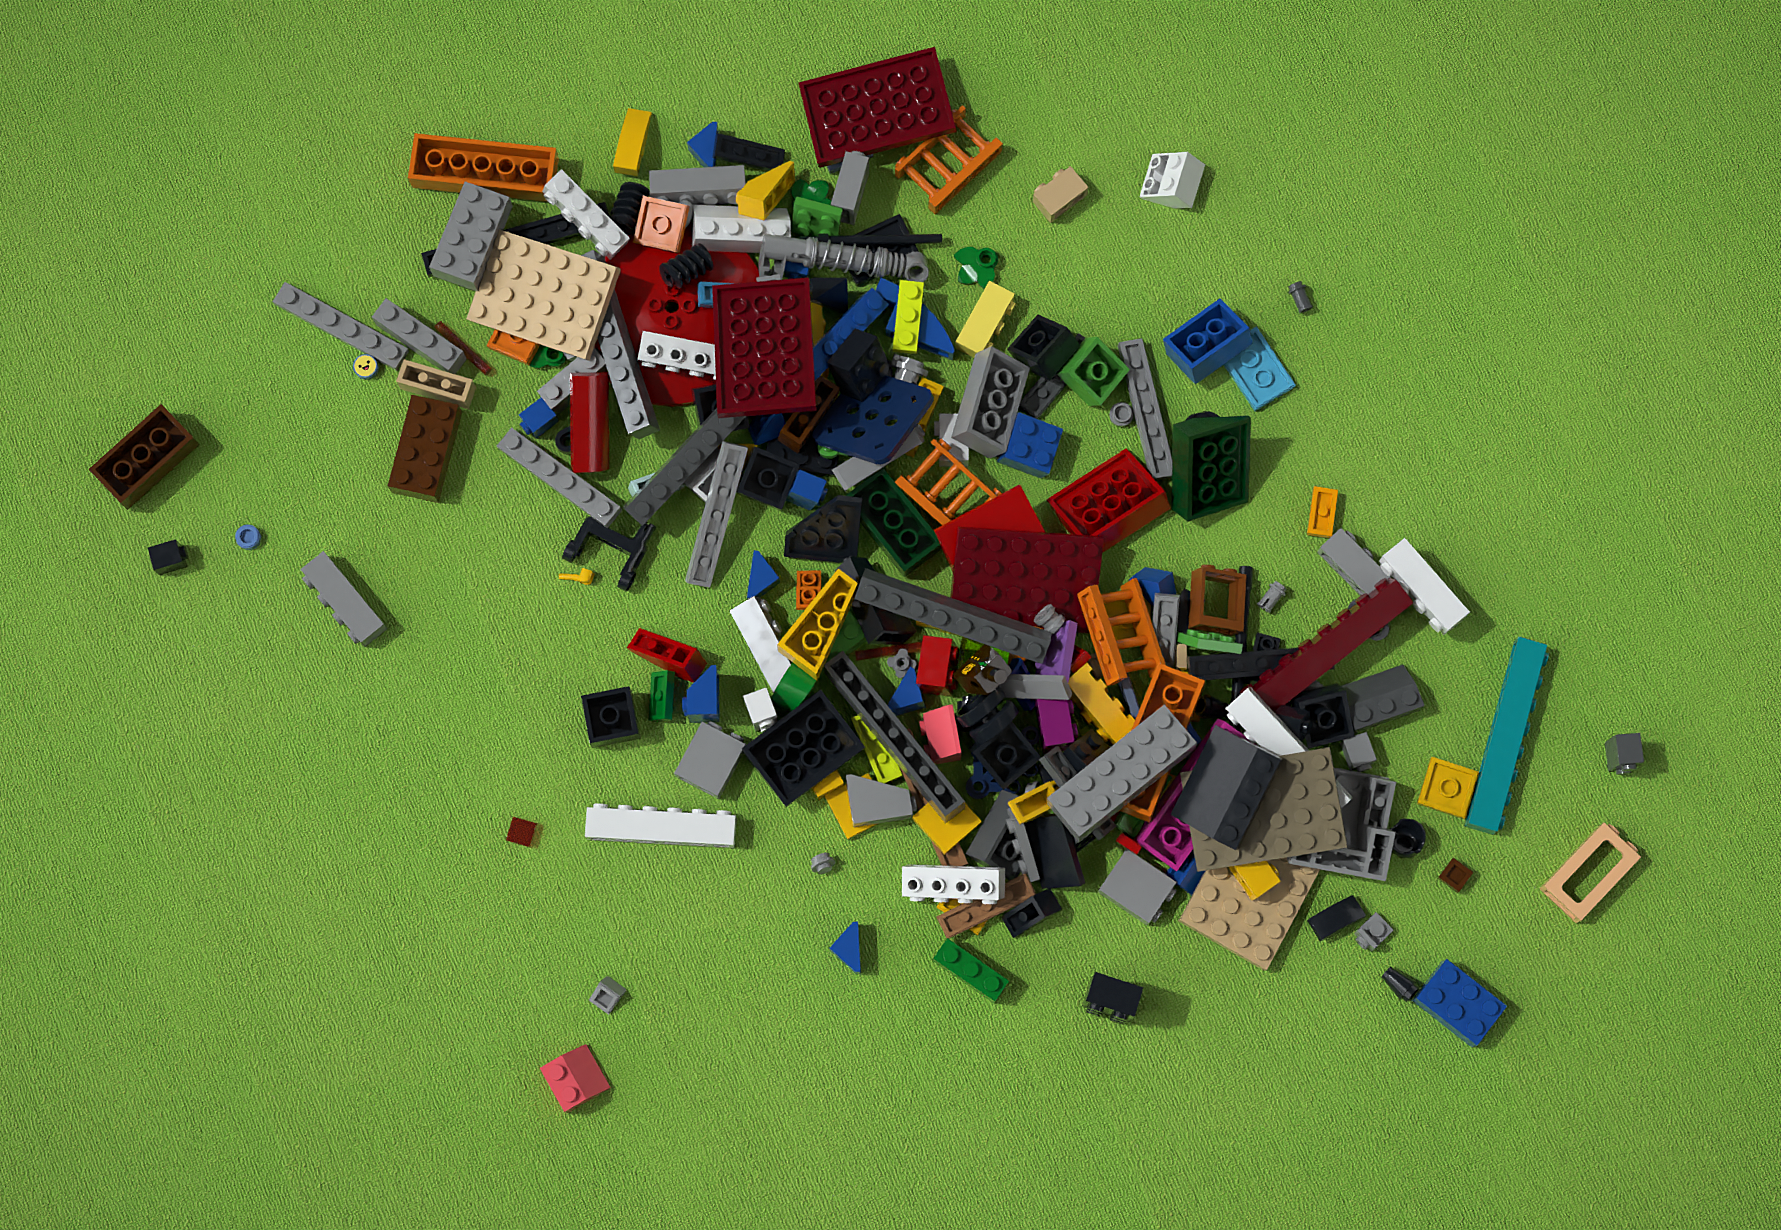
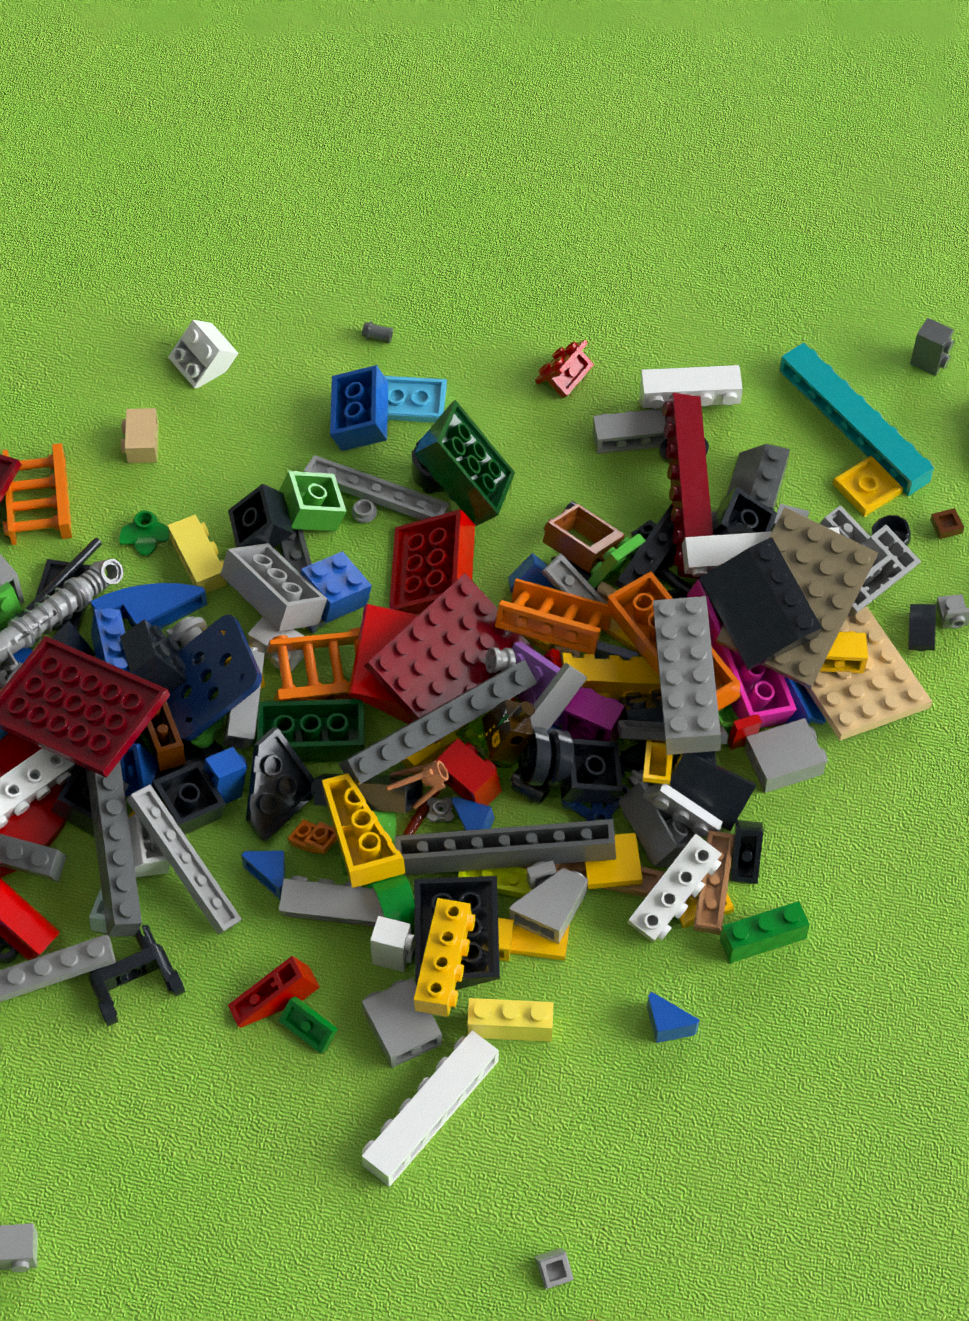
camera: 55 degrees left, 20 degrees down
clear red tile [506,817,537,848] -> none
yellow hand [559,568,595,585] -> none
black brick [581,686,641,748] -> none
blue slope [682,665,720,723] -> none
light grey plate [811,853,835,874] -> none
neon yellow plate [893,280,924,354] -> none
coral slope [919,704,961,765] -> none
black brick [1082,972,1143,1025] -> none
light grey pin [1257,581,1287,613] -> none
light orange plate [1307,486,1338,538] -> none
none -> nougat plant [386,760,449,809]
none -> yellow brick [414,898,475,1017]
none -> light yellow brick [467,998,554,1042]
none -> light grey plate [527,860,556,890]
none -> red bracket [534,339,594,398]

